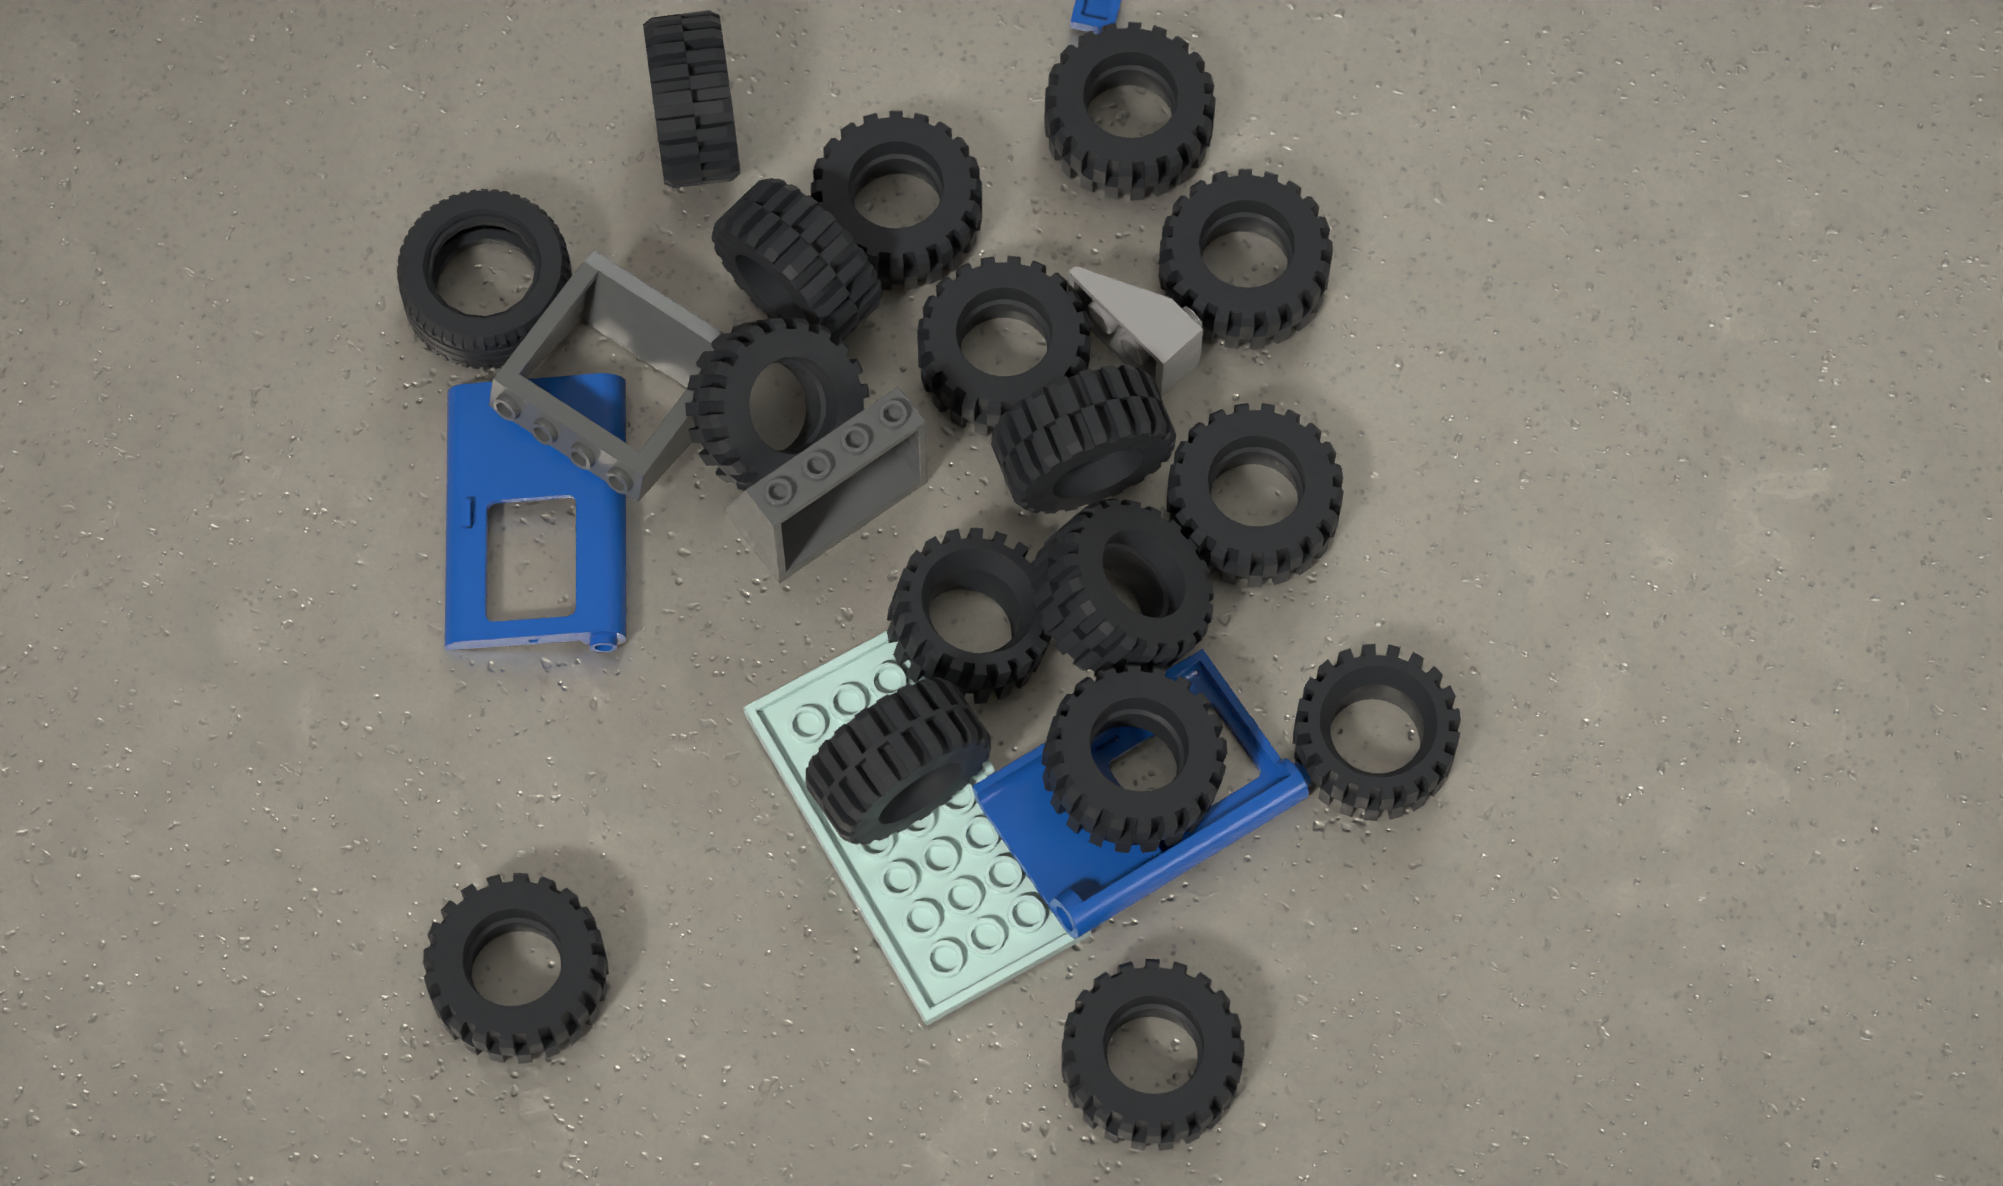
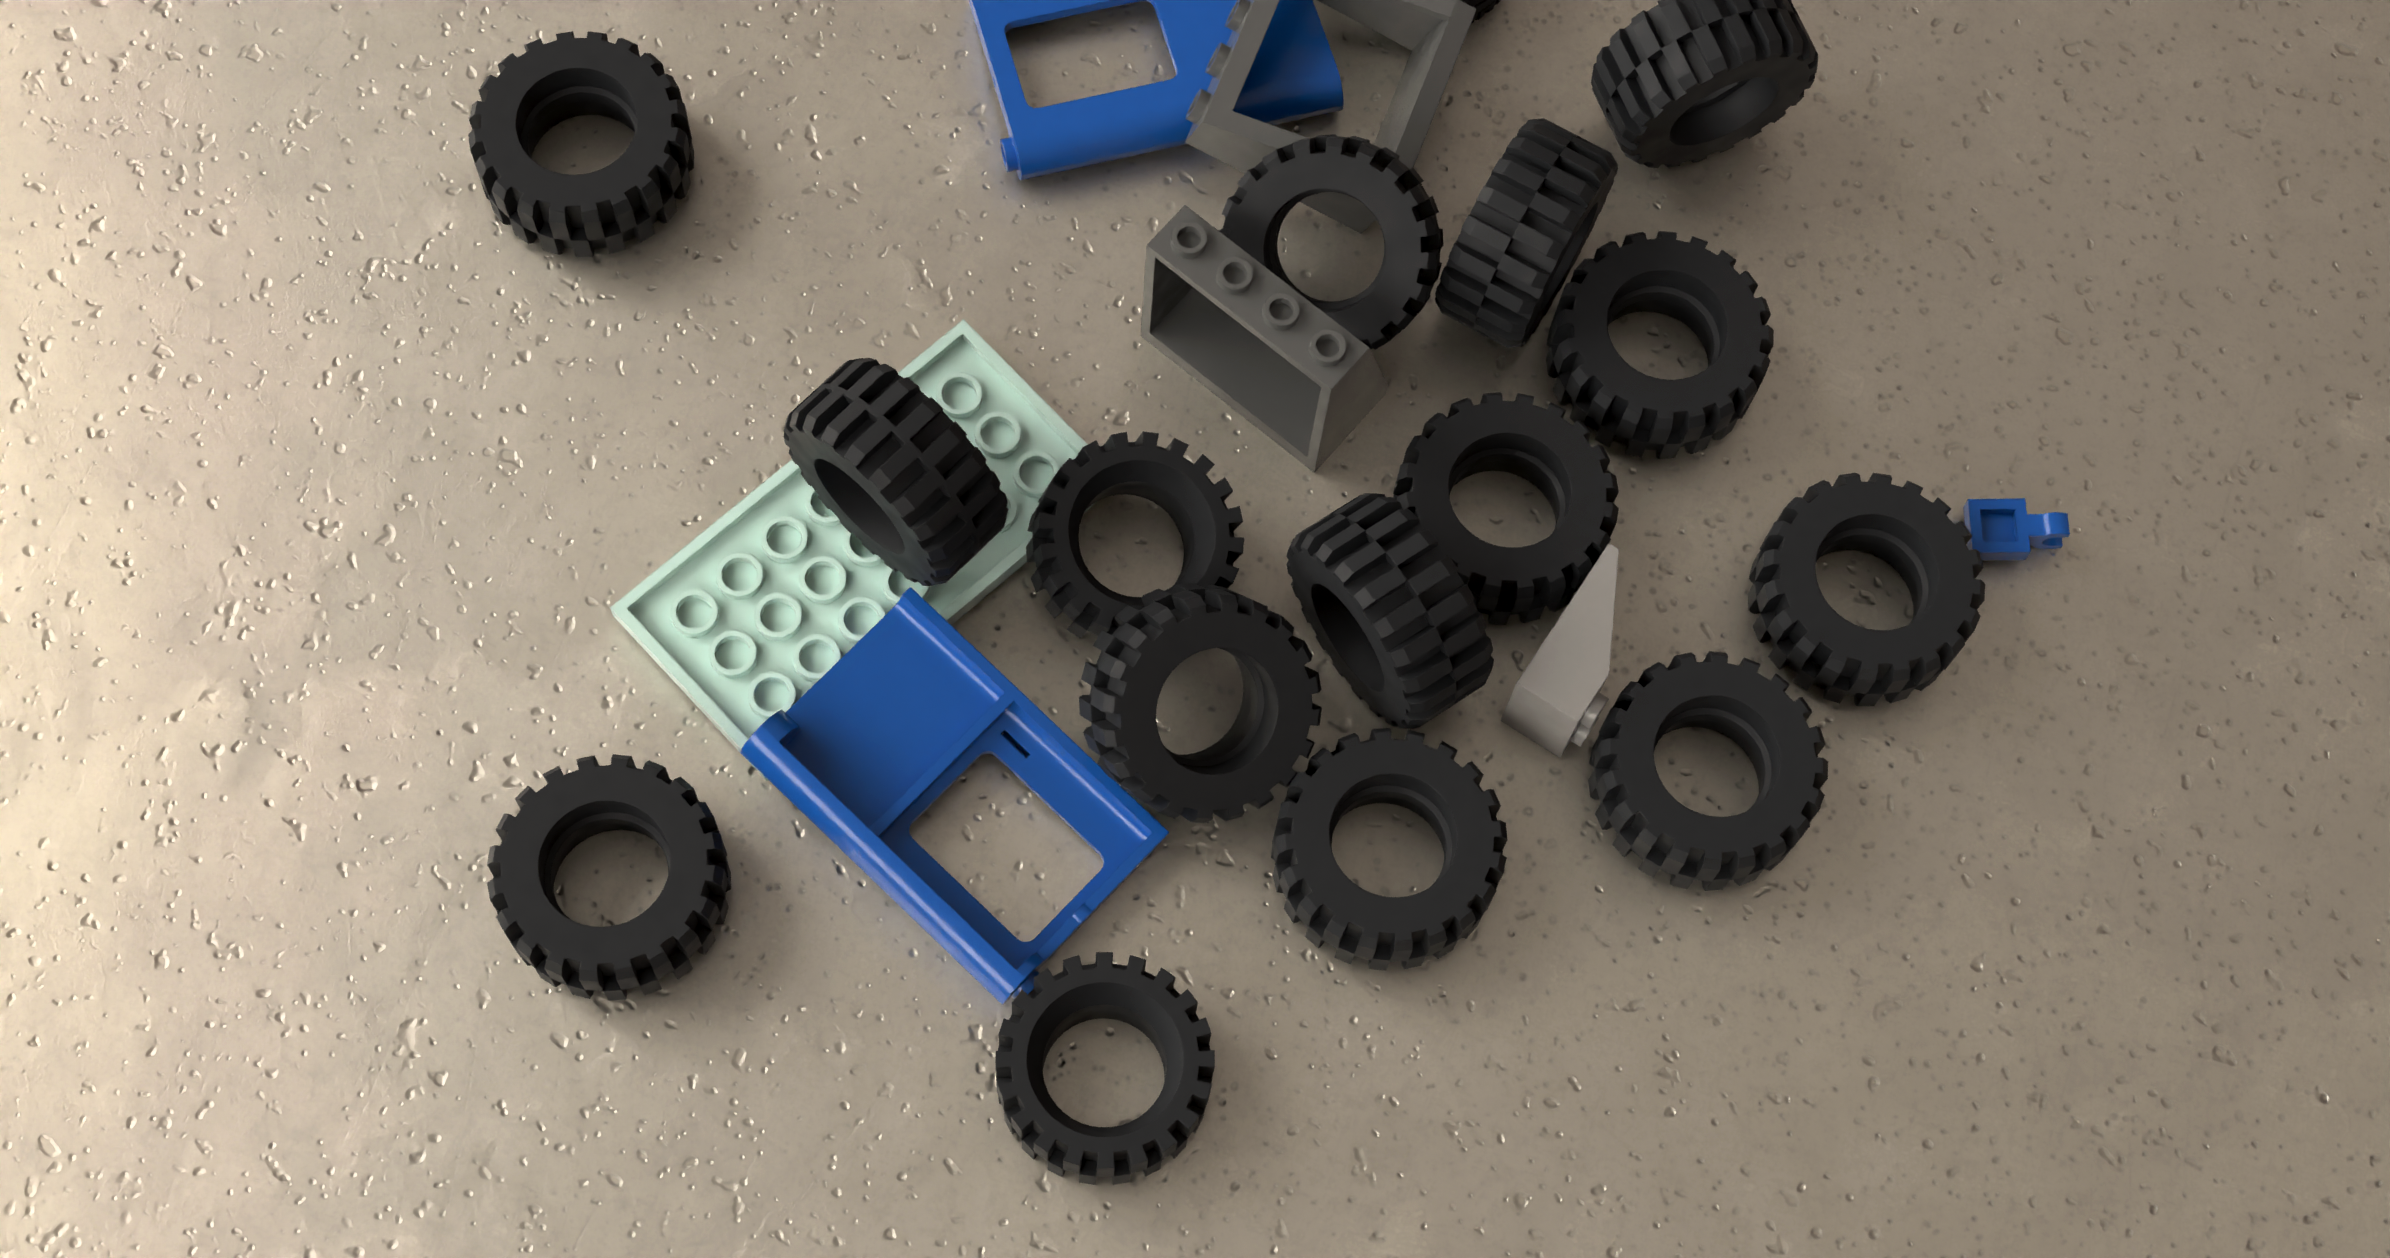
camera: 70 degrees right, 0 degrees up
black tyre [1041,664,1228,853] -> none

